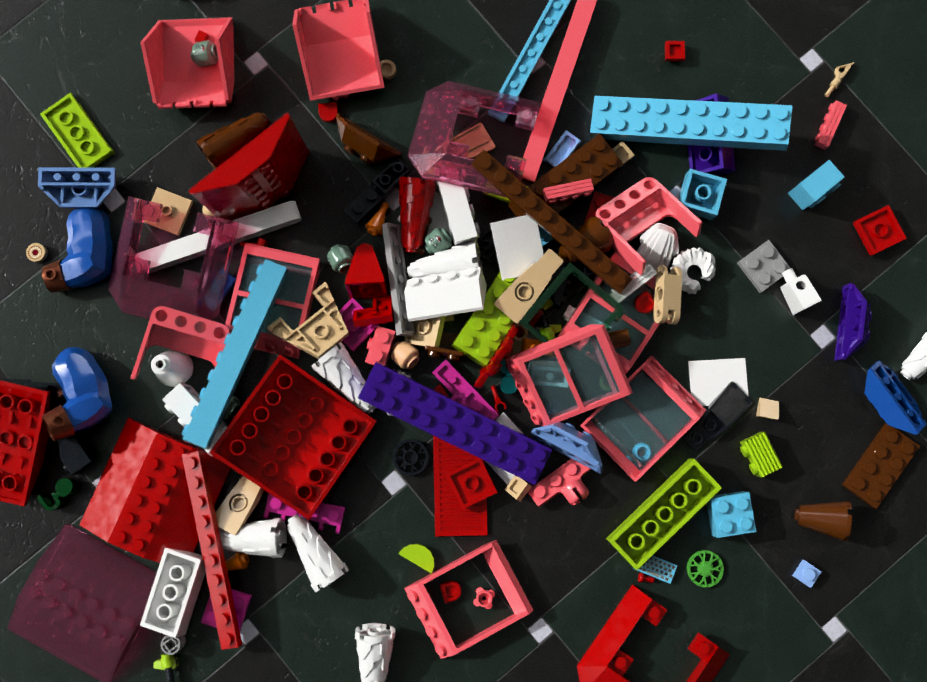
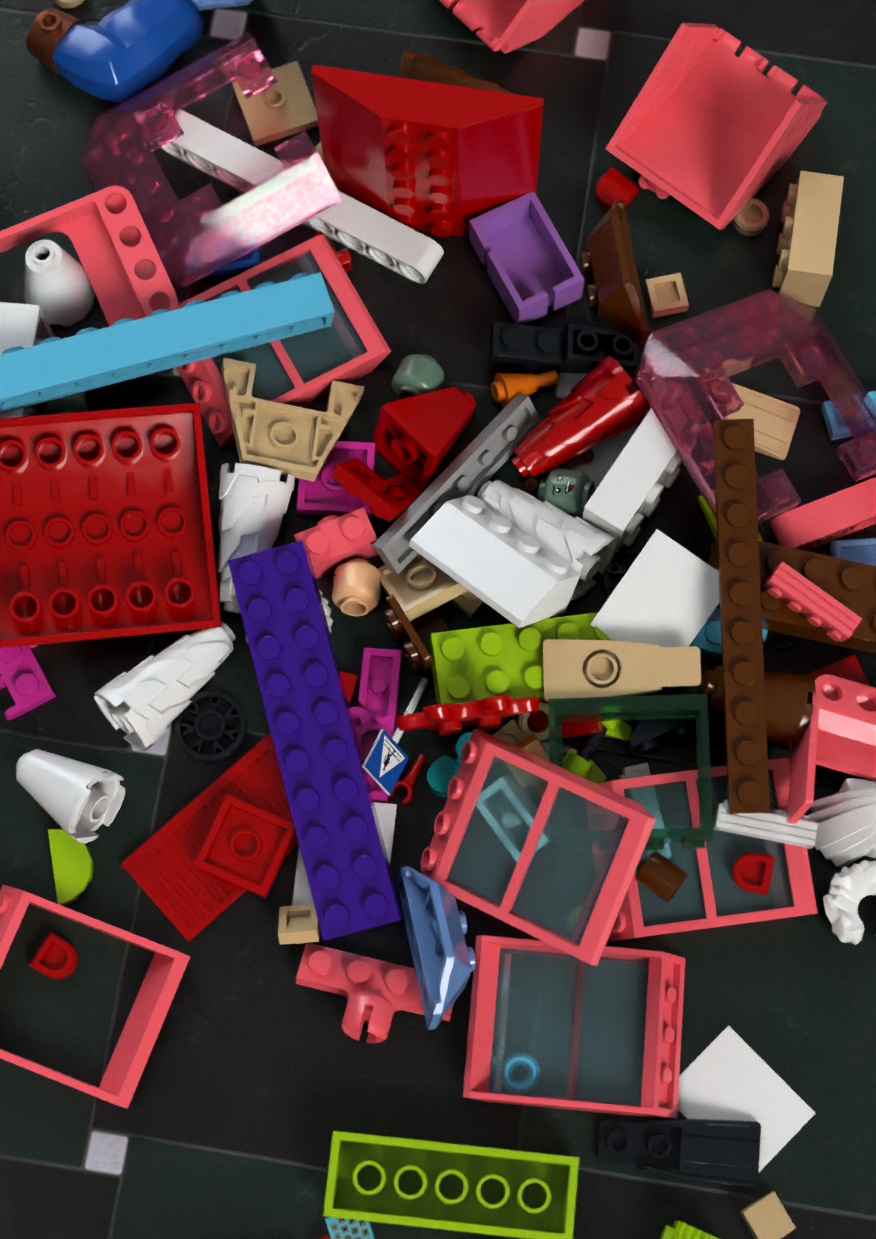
camera: 50 degrees right, 10 degrees down
coral plate [473,587,495,609] -> none
tan piece [654,265,682,325] -> none
none -> white cone [16,749,125,844]
none -> white cone [94,622,236,752]
none -> piece [362,677,429,795]
none -> medium lavender piece [469,192,584,325]
none -> tan plate [644,273,689,318]
none -> tan piece [772,170,844,307]

